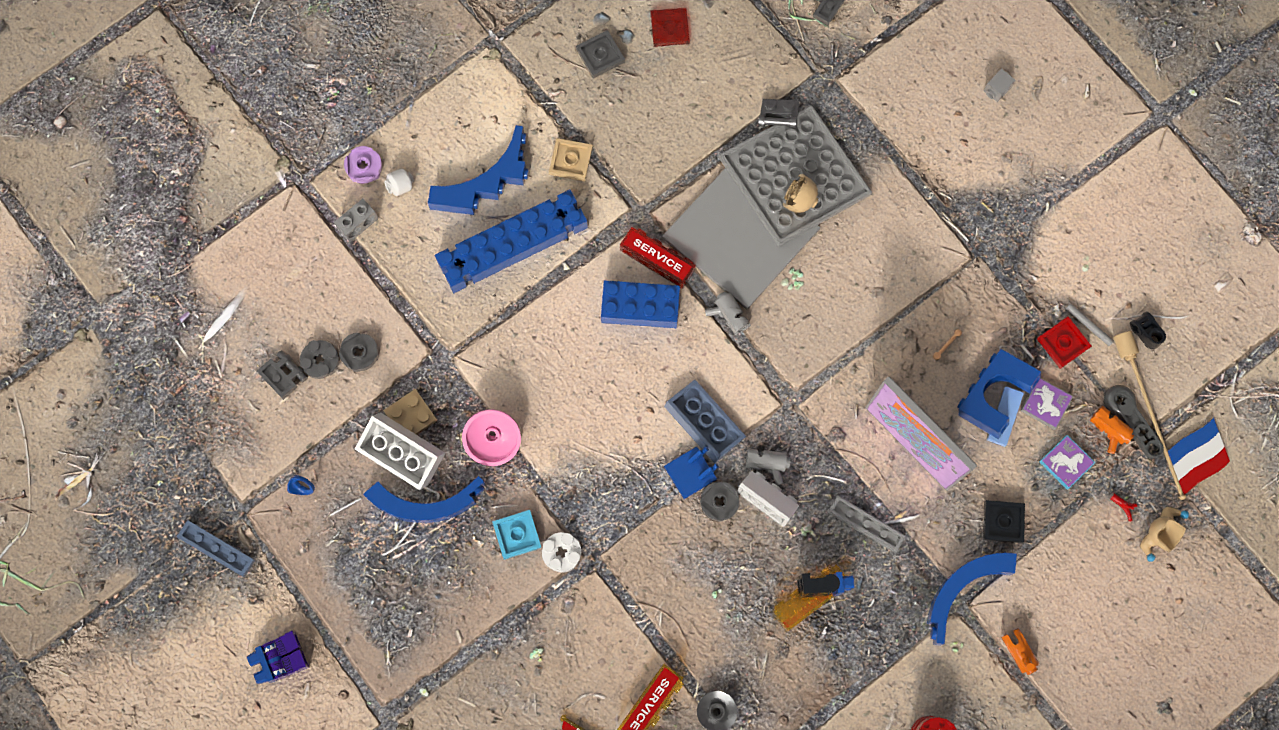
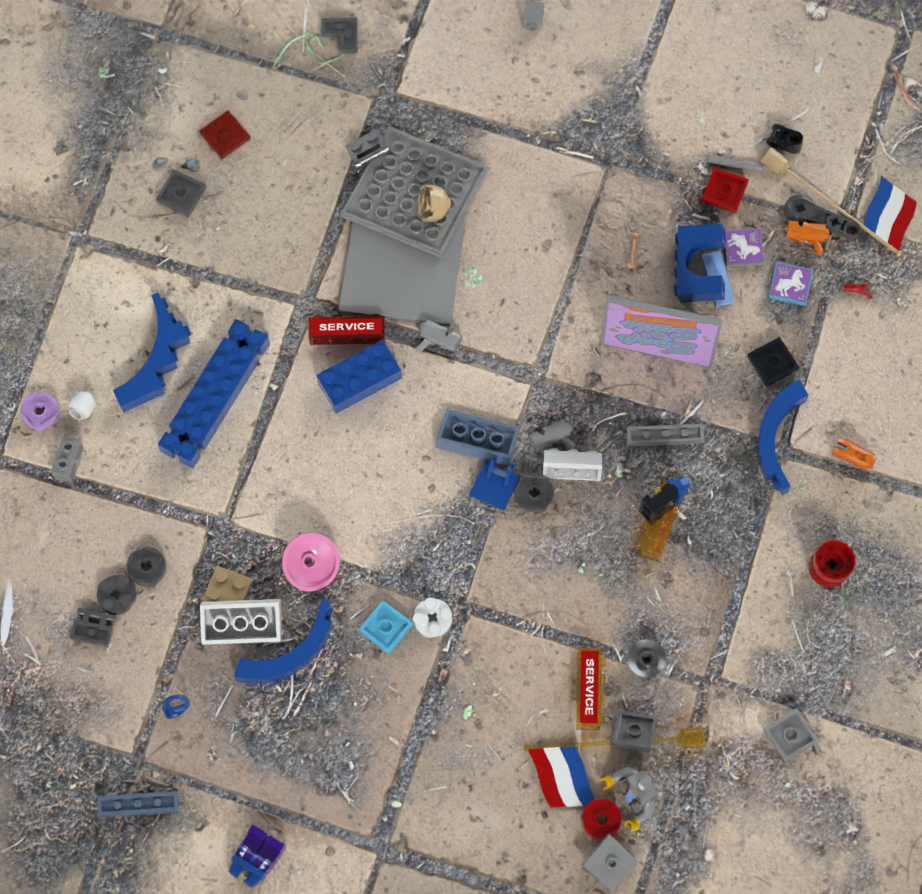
camera: 30 degrees left, 5 degrees down
tan plate [549,138,593,182] -> none
tan piece [1140,507,1189,562] -> none

